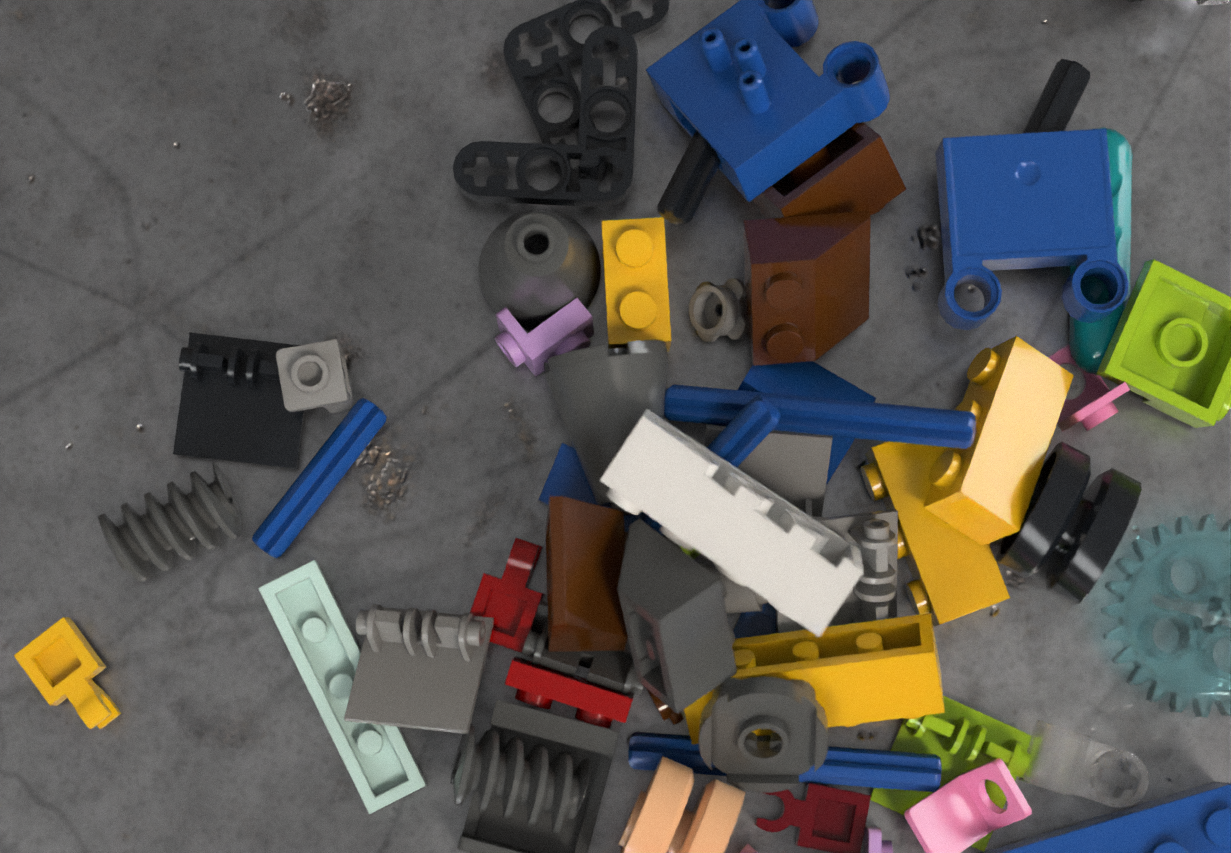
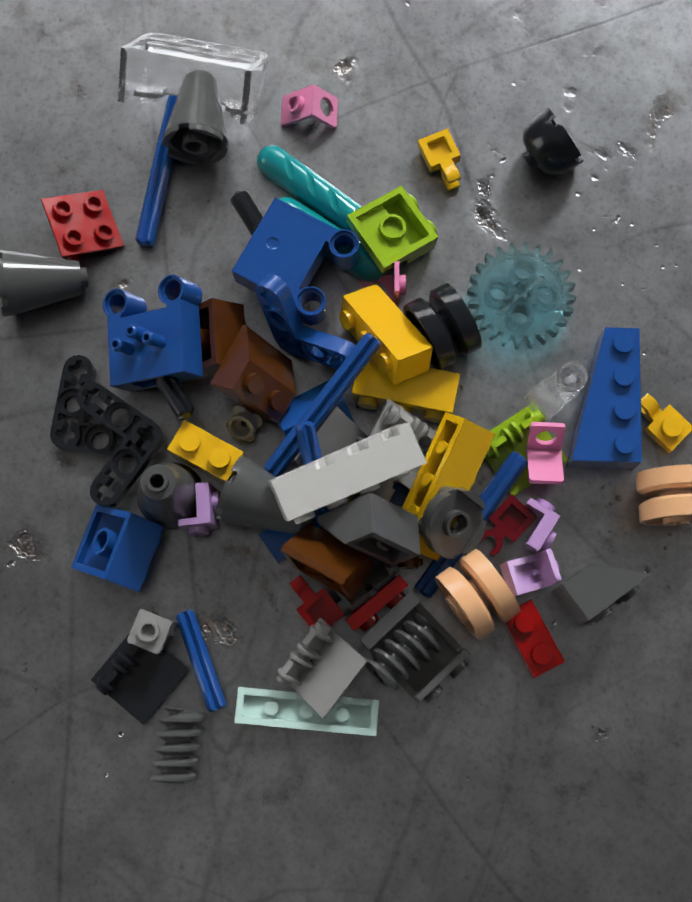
camera: 50 degrees left, 5 degrees down
yellow plate [14,617,121,729] -> none
none -> blue slope [71,504,164,592]
none -> blue beam [255,274,356,370]
none -> teal piece [257,145,362,232]

